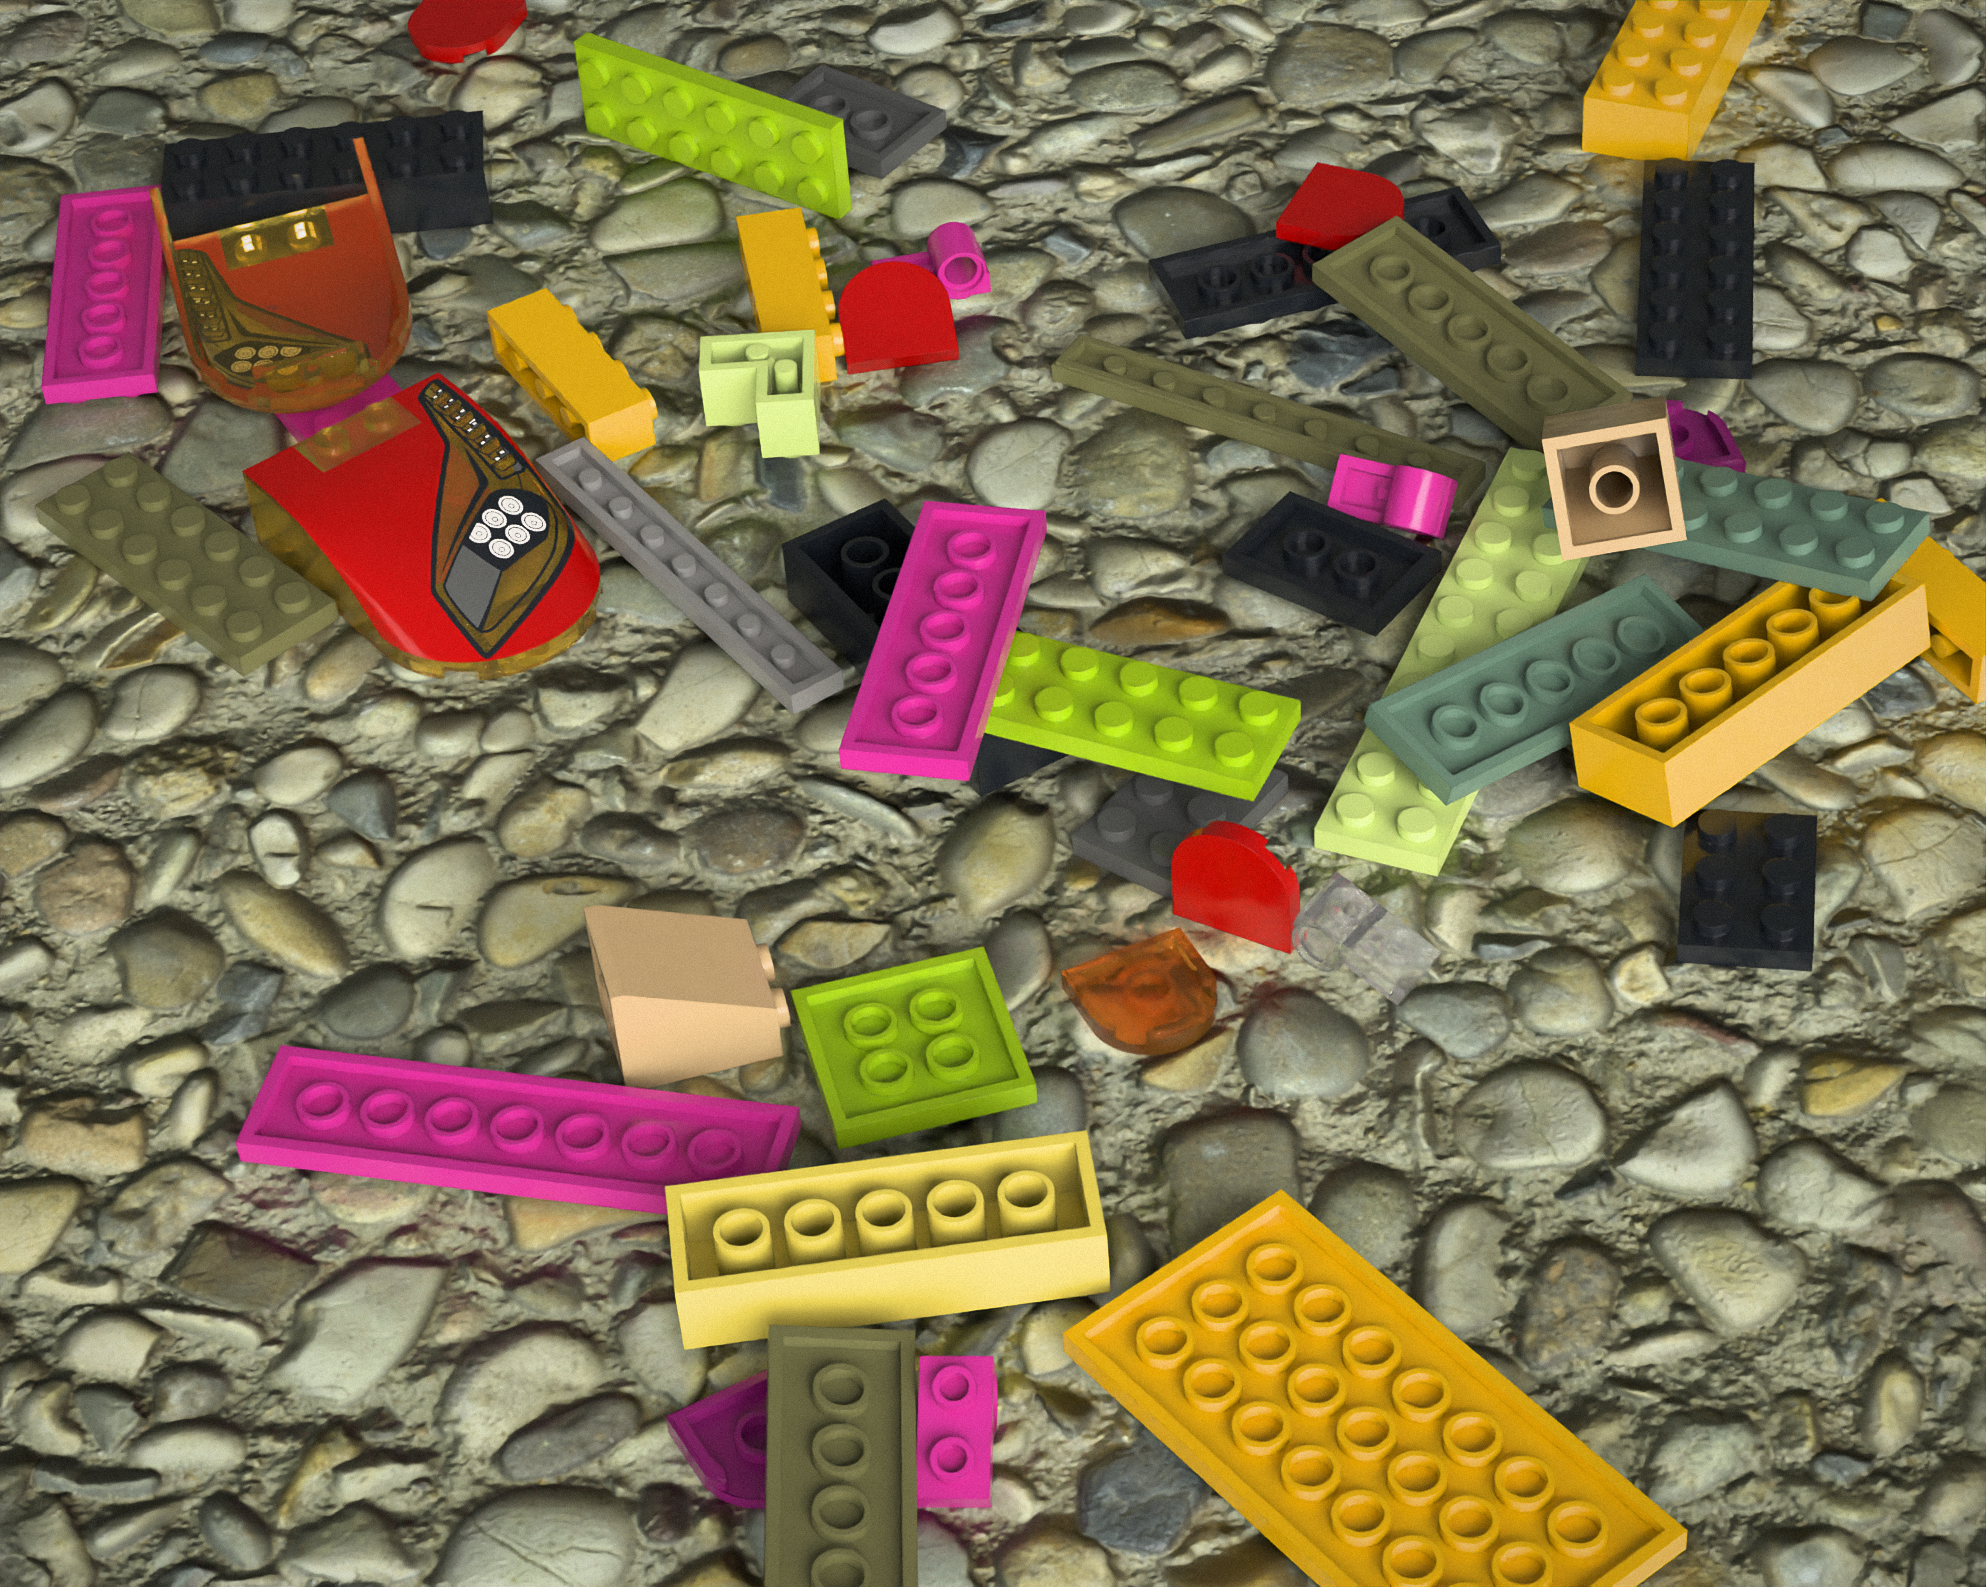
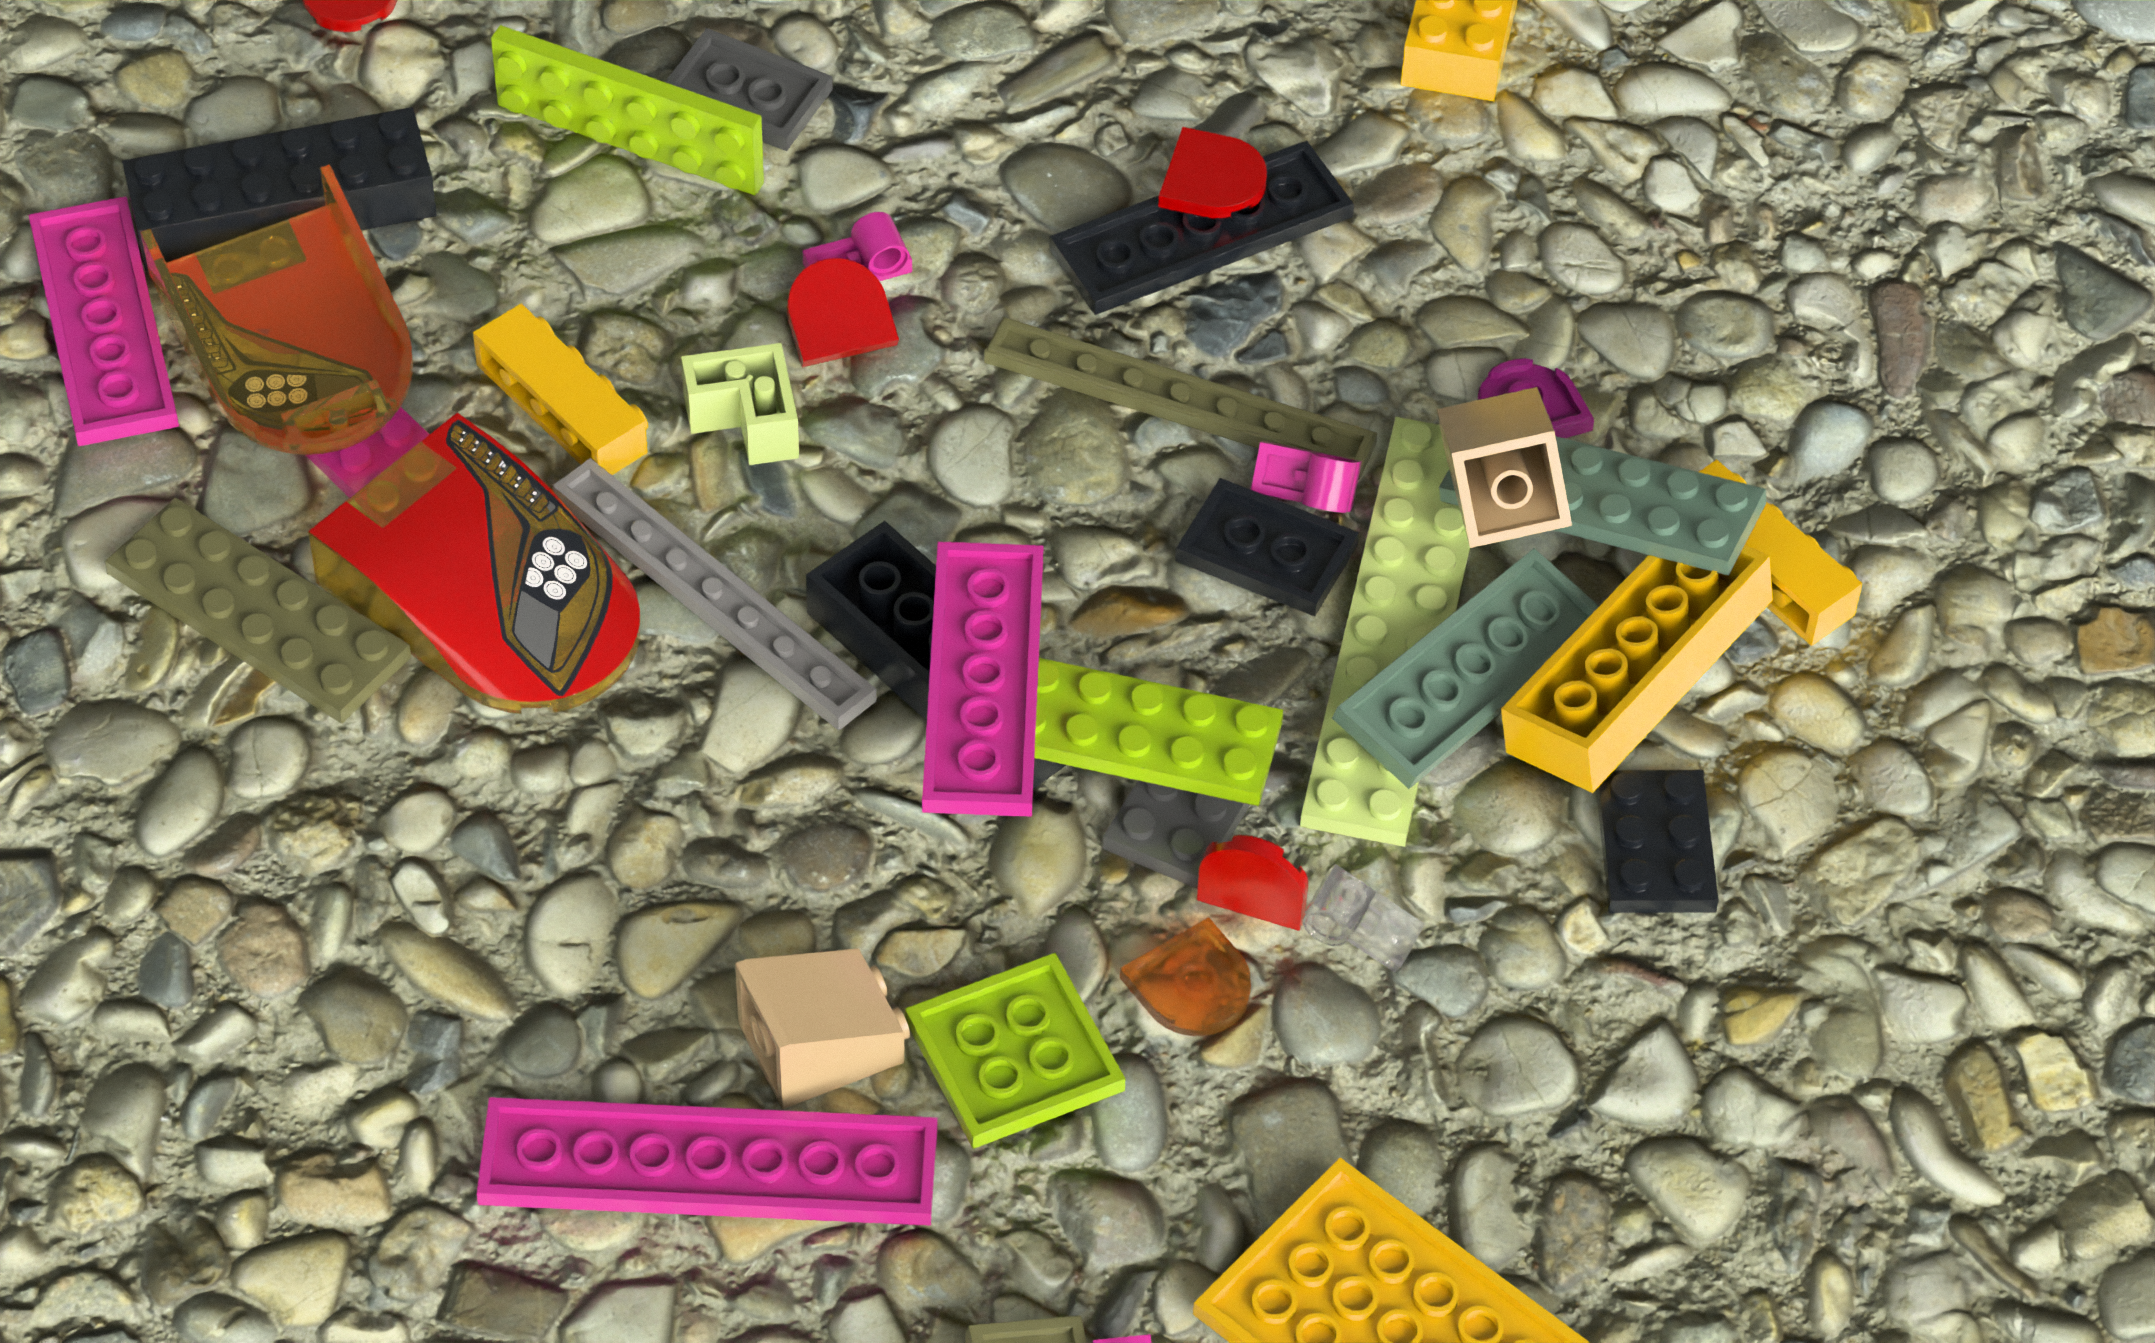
camera: 15 degrees left, 10 degrees up
light yellow brick [665,1130,1111,1350] -> none
yellow brick [736,207,845,382] -> none
olive plate [1312,216,1633,454] -> none
black plate [1635,158,1755,379] -> none

